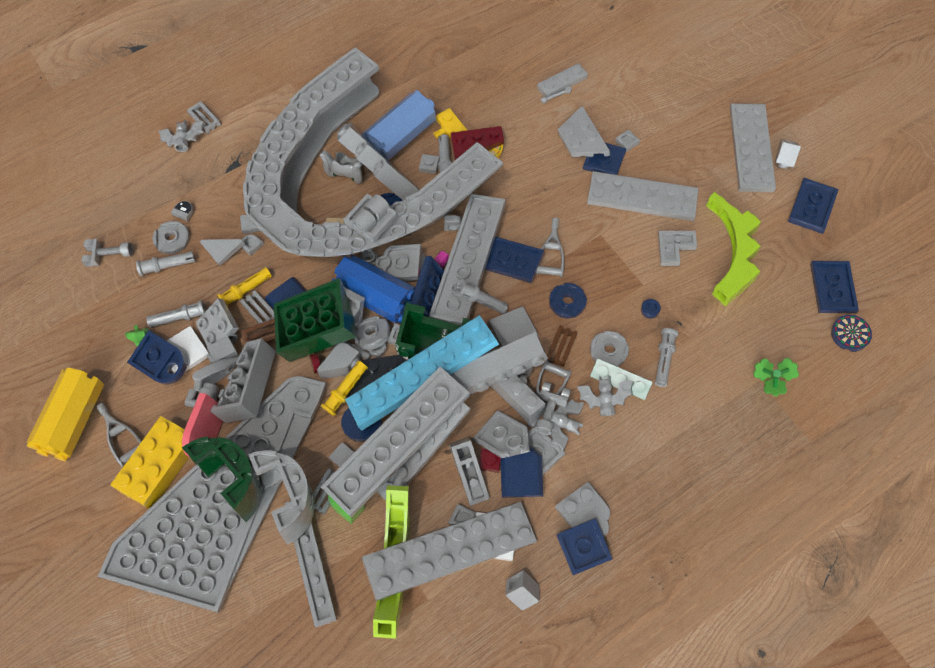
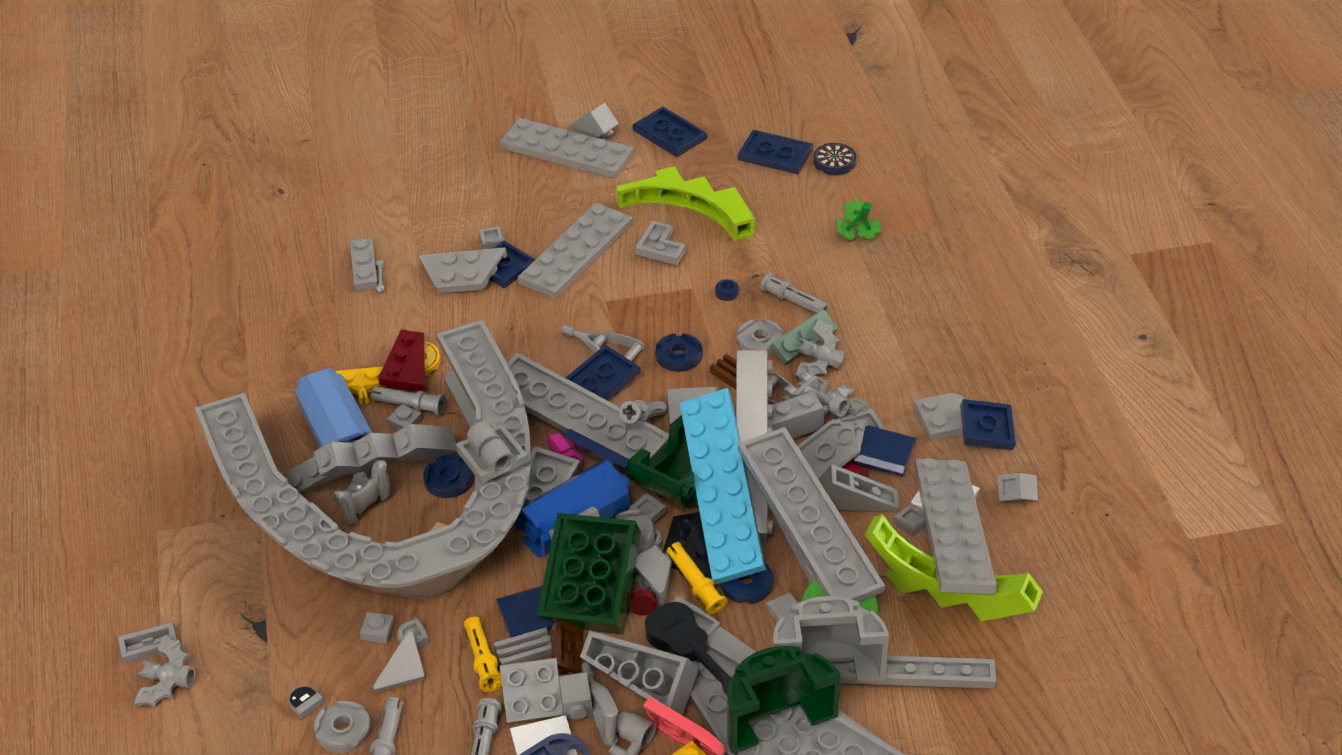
camera: 70 degrees left, 20 degrees down
none -> black piece [645,602,732,695]

